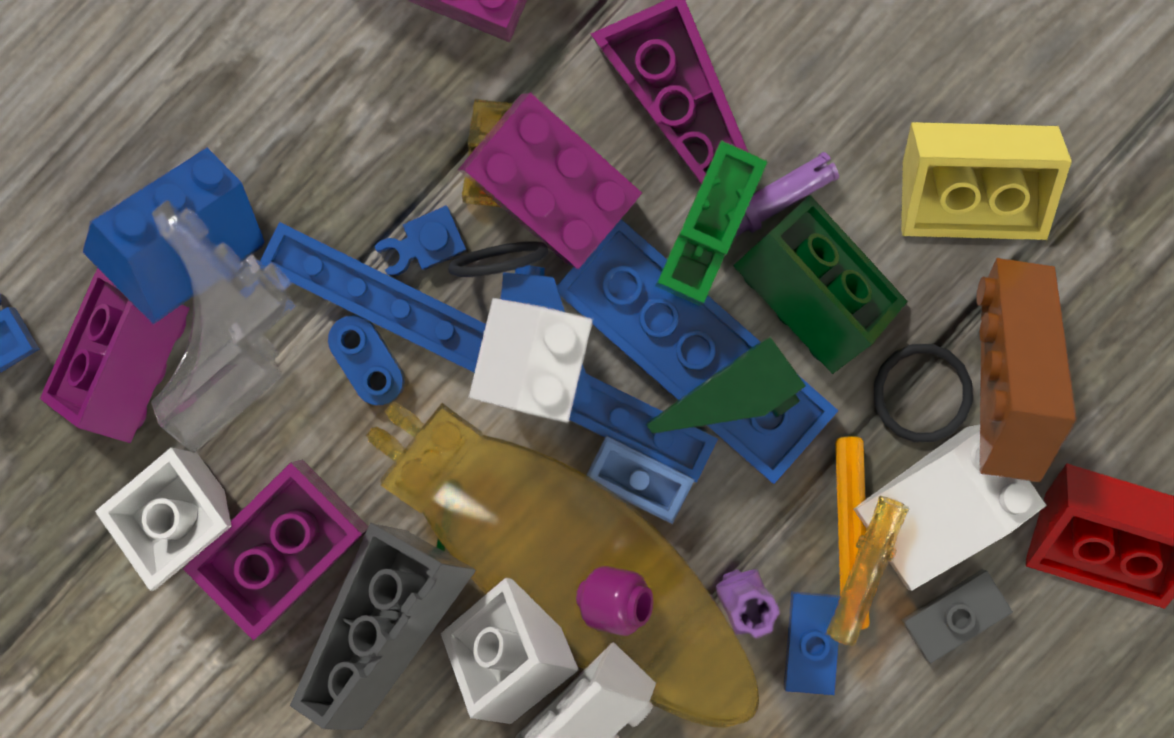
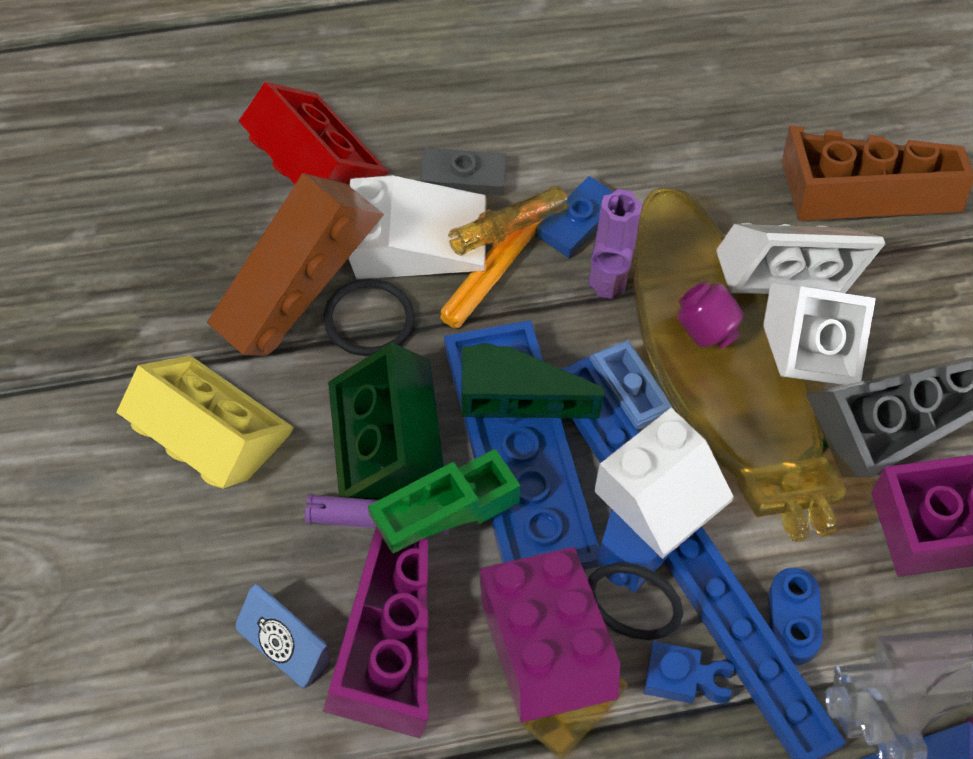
camera: 150 degrees left, 30 degrees down
none -> medium blue slope [235,584,330,688]

